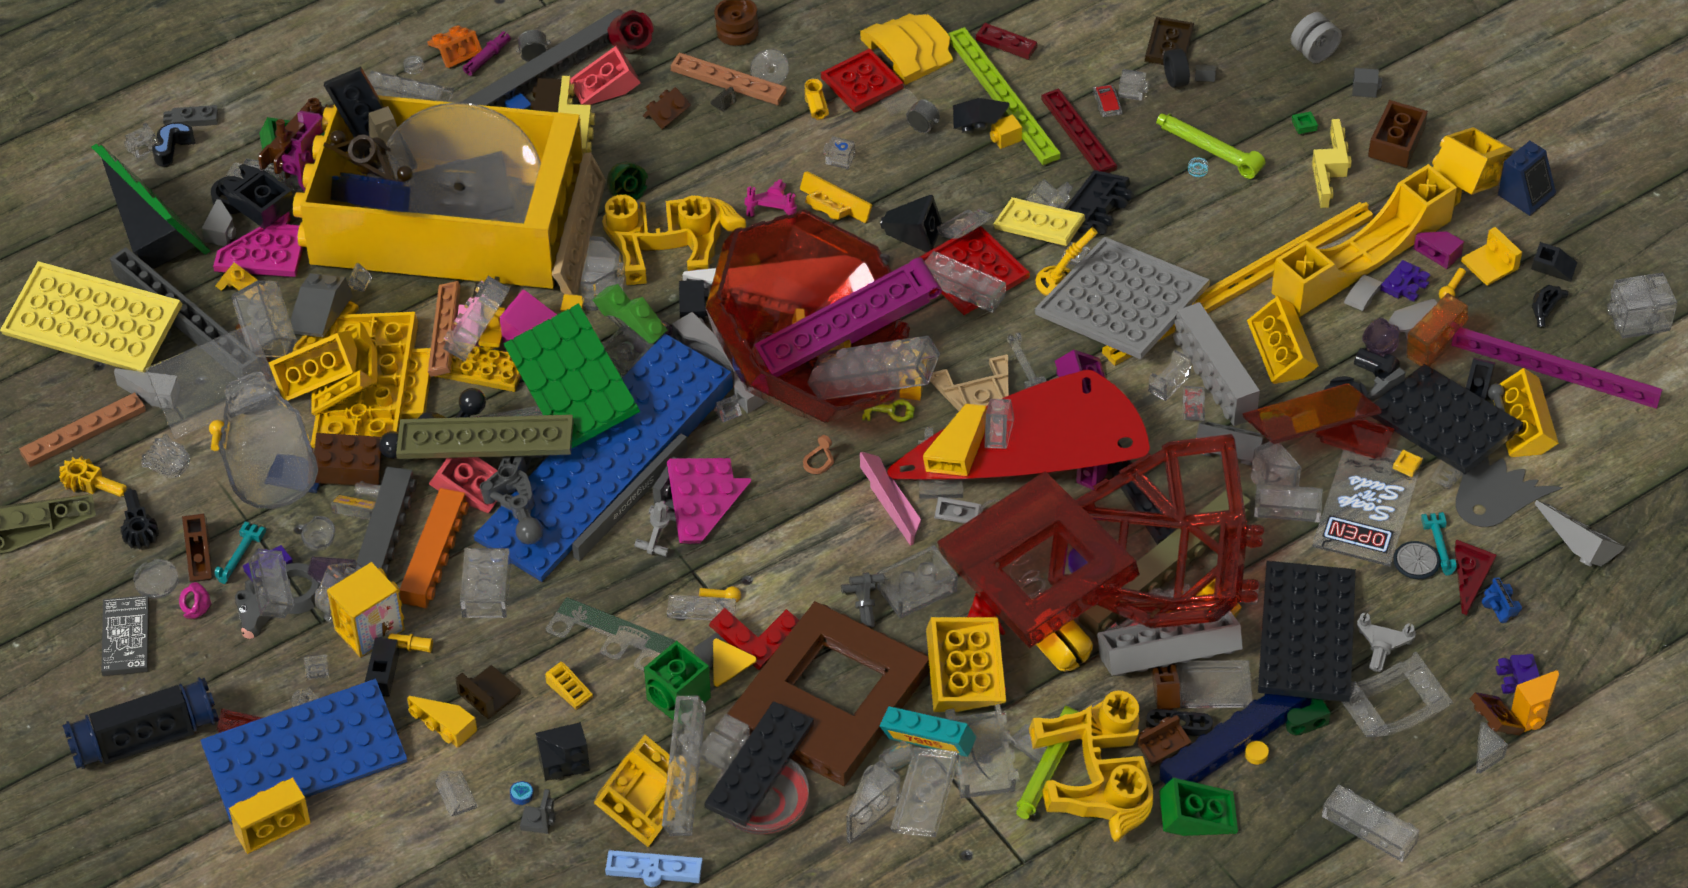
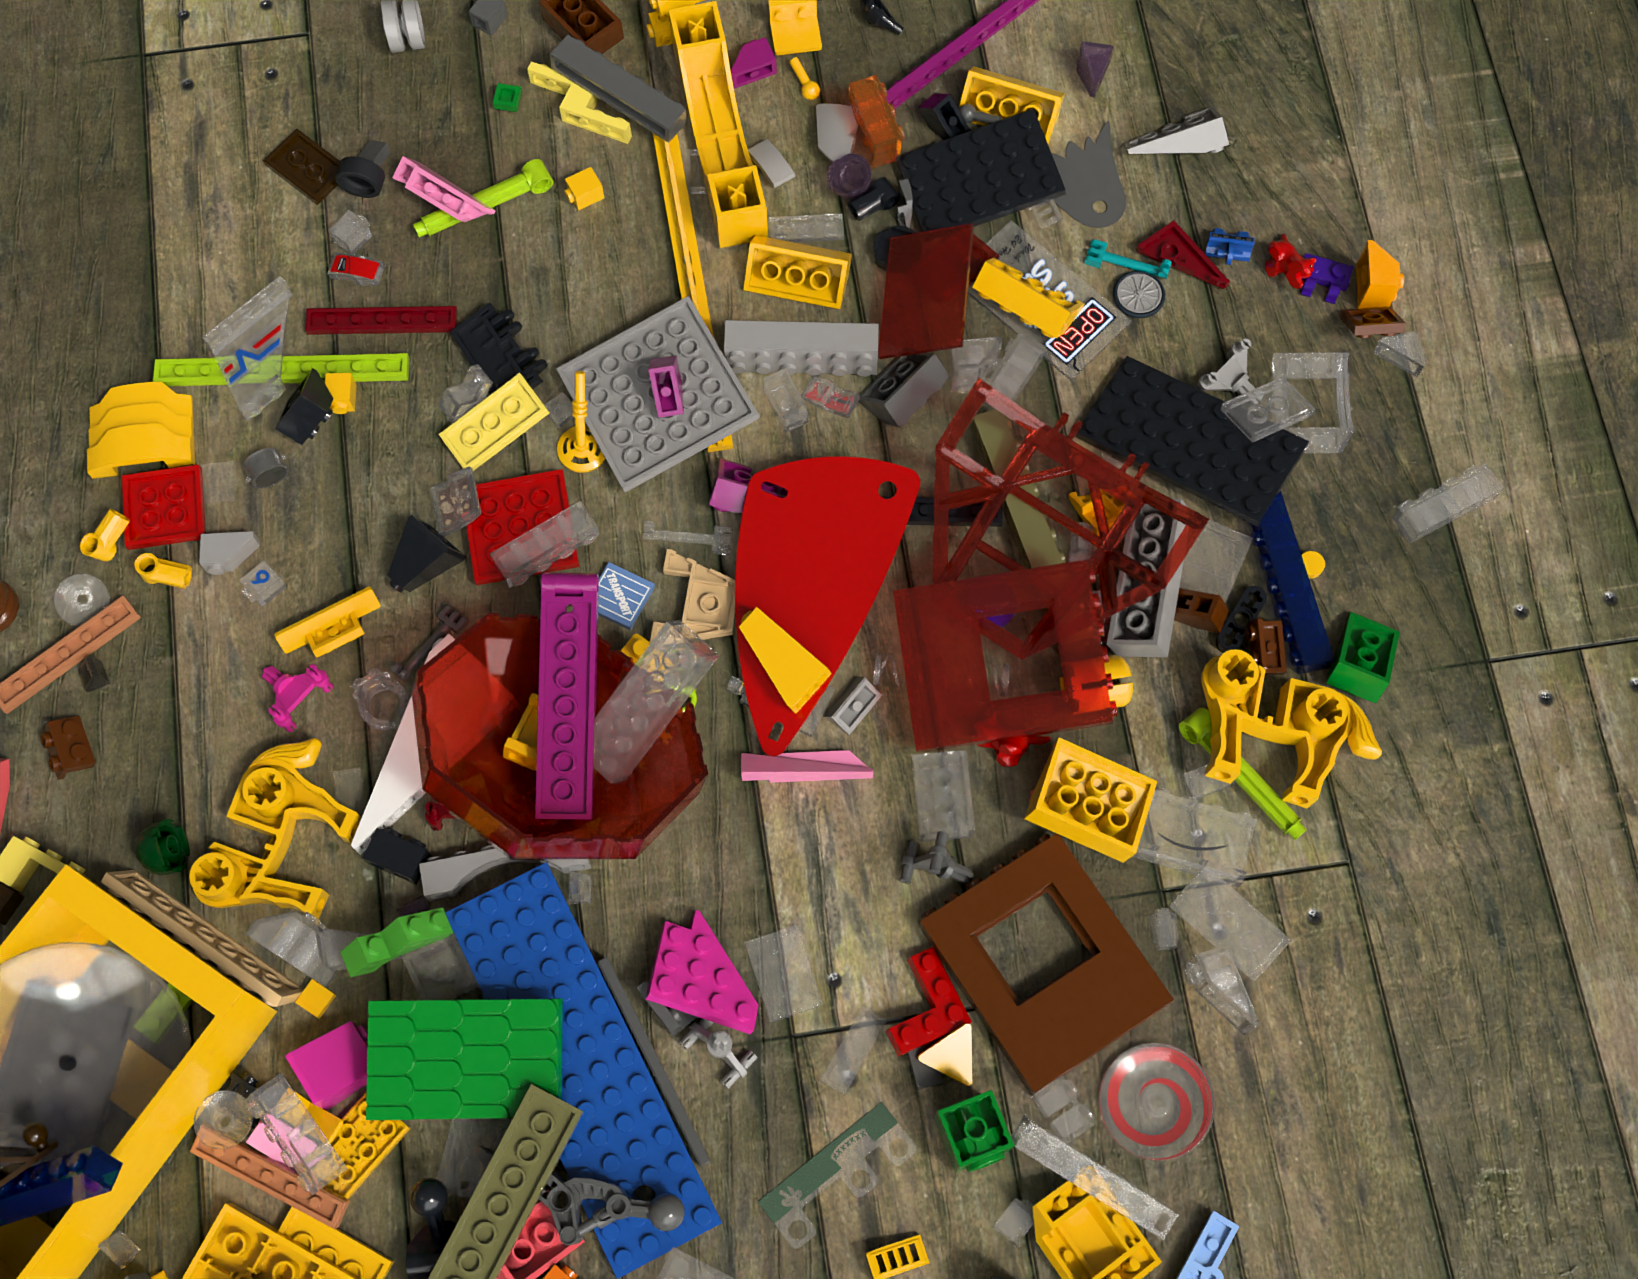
camera: 65 degrees left, 20 degrees up
yellow bar [699,586,741,603] -> none
black plate [704,701,814,827] -> none
nougat piece [803,435,834,474] -> none
teal brick [880,706,977,757] -> none
dark red plate [976,23,1038,60] -> none
clear slope [985,399,1015,449] -> none
clear tile [1188,158,1208,177] -> none
dark green leg [1286,699,1331,735] -> none
dark purple plate [1380,260,1430,301] -> none
yellow tile [1393,450,1423,477] -> none
none -> yellow piece [80,508,130,562]
none -> clear dish [194,1090,253,1149]
none -> light grey slope [199,531,260,575]
none -> clear piece [202,276,292,421]
none -> bright pink wedge [393,156,496,222]
none -> dark grey brick [550,34,686,143]
none -> yellow brick [564,167,604,211]
none -> medium blue tile [598,562,655,631]
none -> magenta slope [648,355,684,418]
none -> clear tile [745,925,823,1023]
none -> clear plate [769,213,844,243]
none -> yellow wedge [972,258,1085,338]
none -> clear window [993,1198,1034,1248]
none -> clear purple slope [1076,41,1114,98]
none -> clear tile [1221,377,1315,442]
none -> red animal [1264,234,1316,289]

